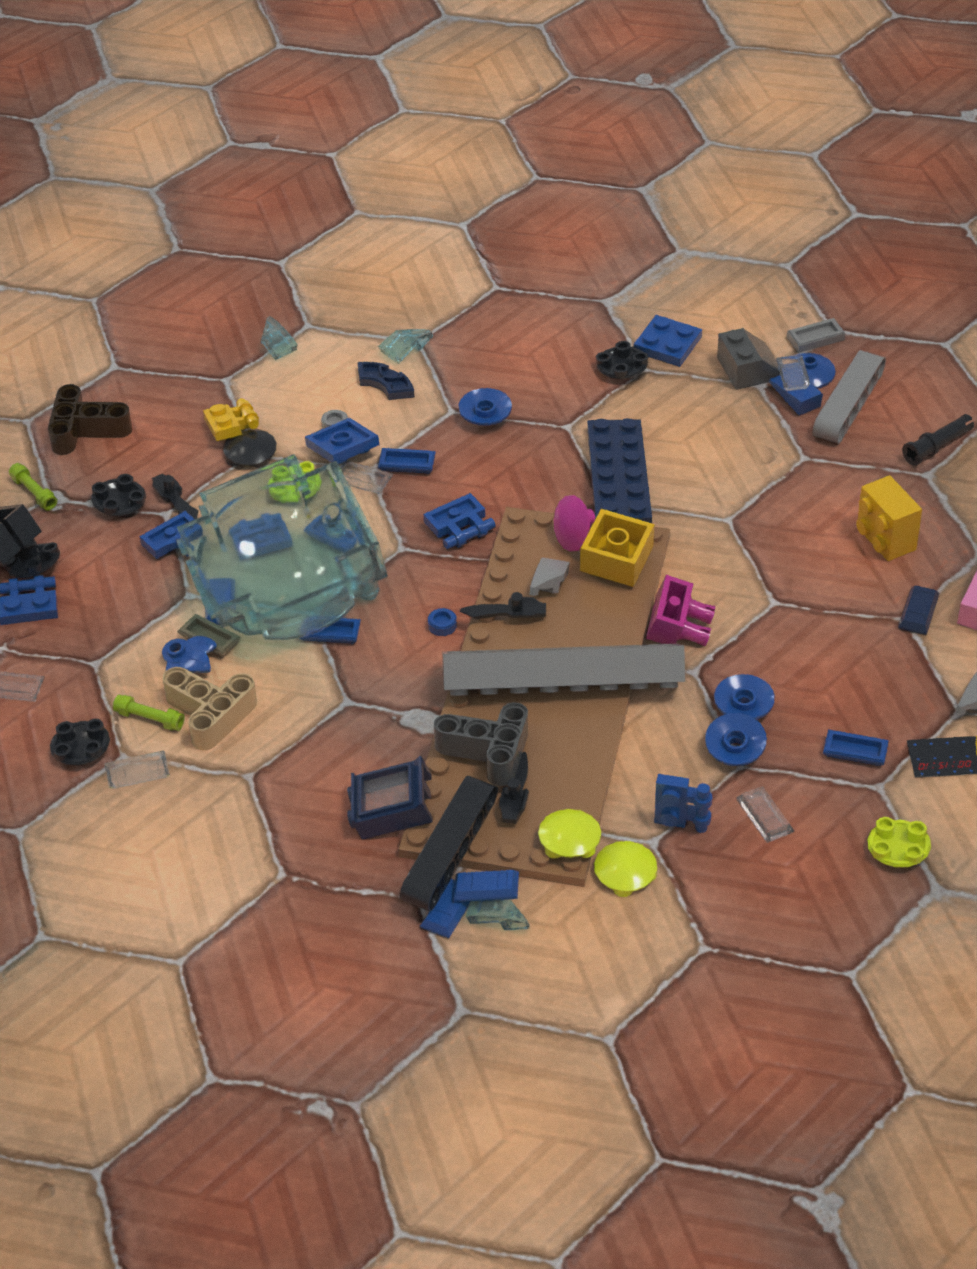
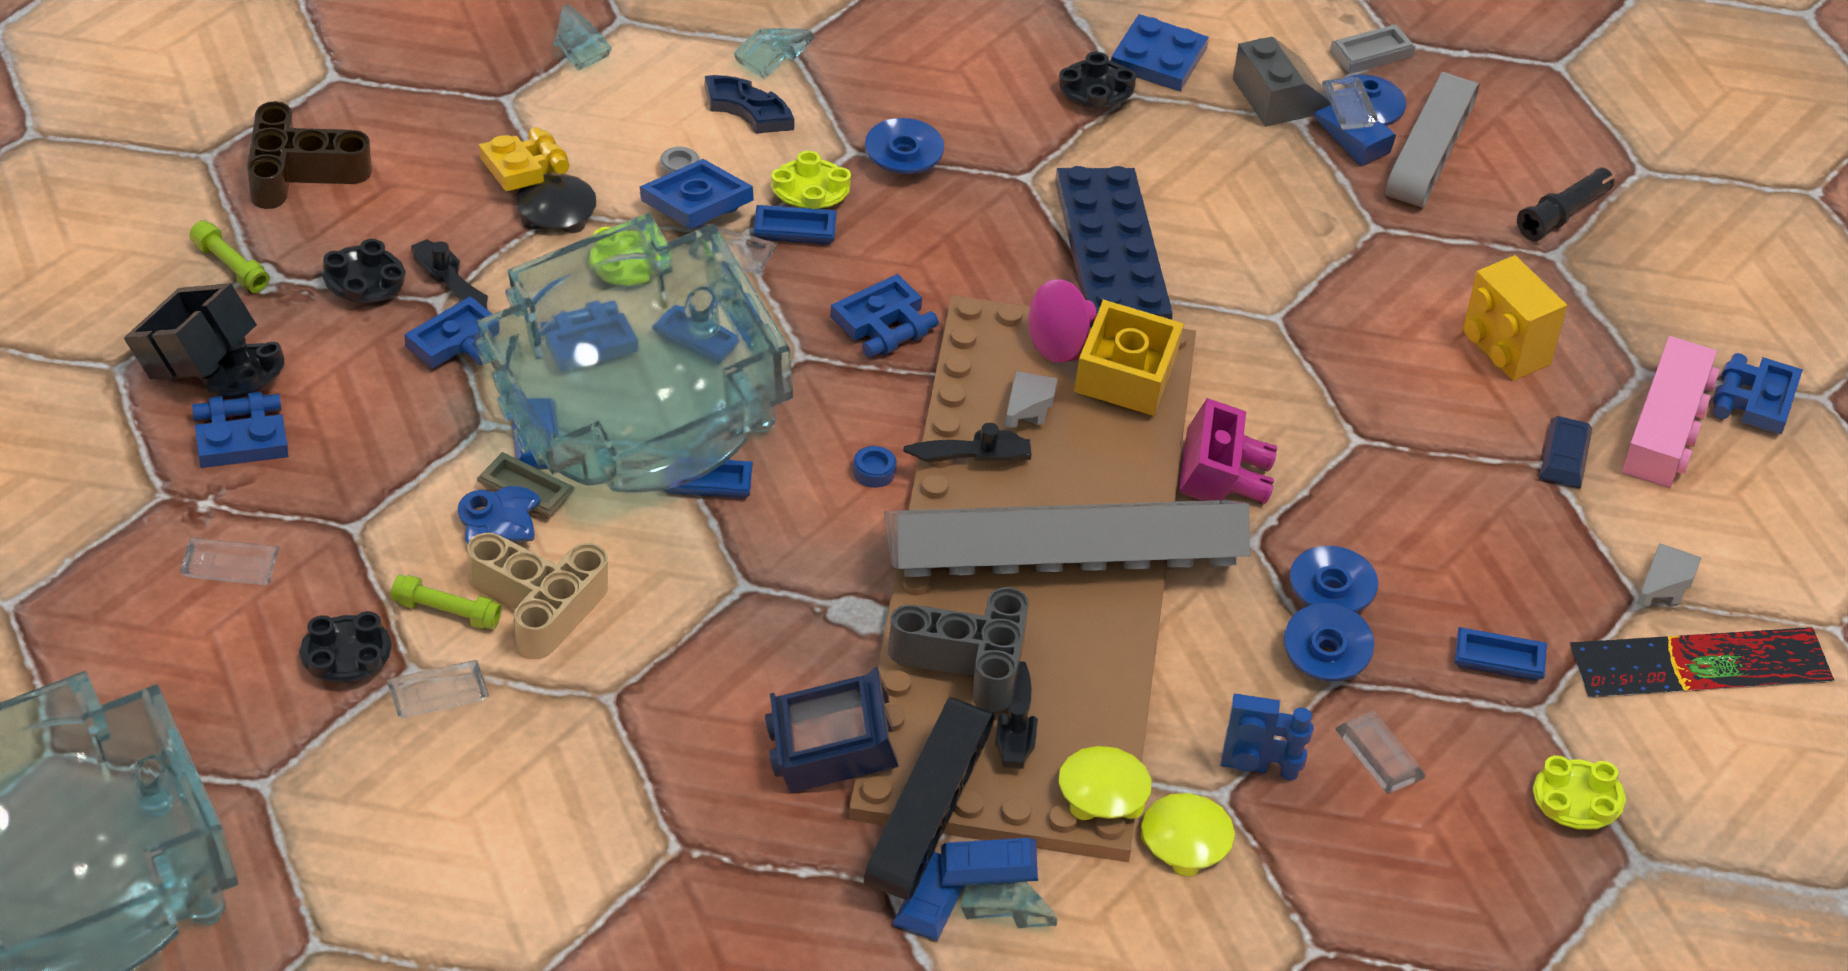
camera: 10 degrees left, 0 degrees up
none -> neon yellow dish [771,151,851,209]

